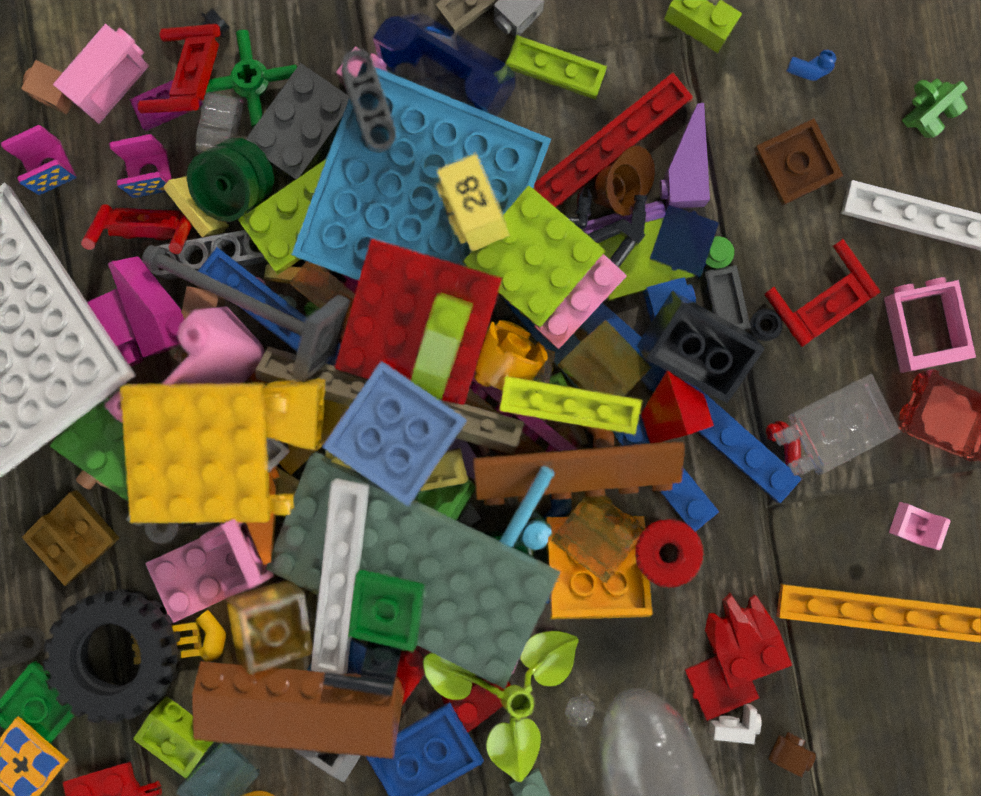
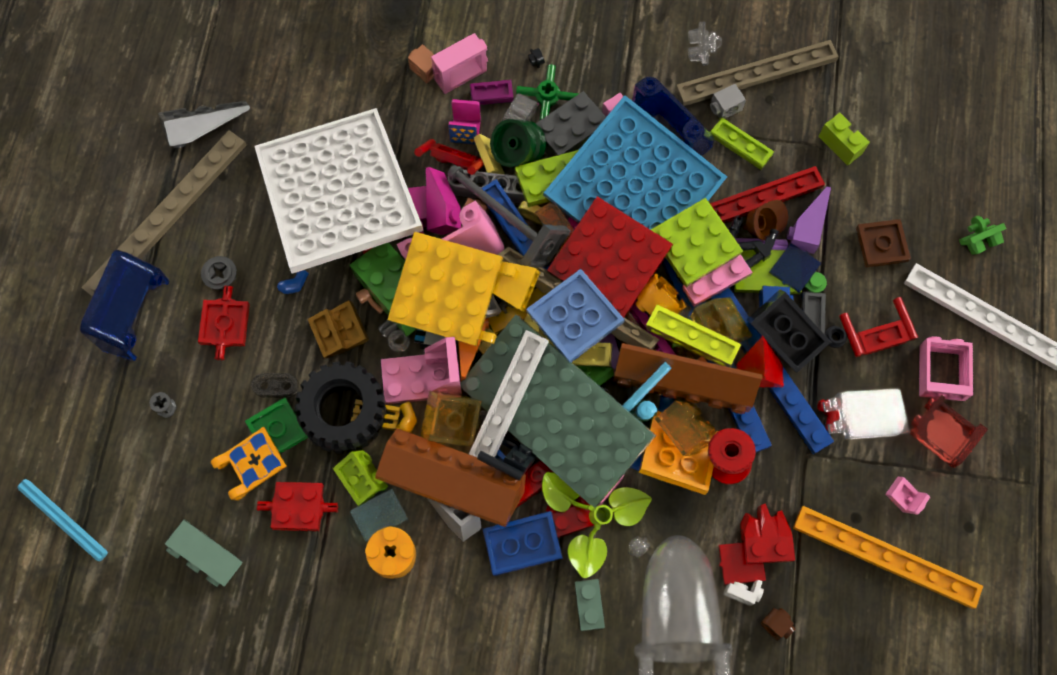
camera: 20 degrees right, 15 degrees down
dark pink piece [1,125,77,195] -> none
red plate [137,24,220,114] -> none
dark grey beam [341,49,396,153] -> none
green plate [348,569,425,652] -> none
lime slope [411,293,473,401] -> none
light yellow brick [435,154,509,251] -> none
blue arm [786,50,836,81] -> none

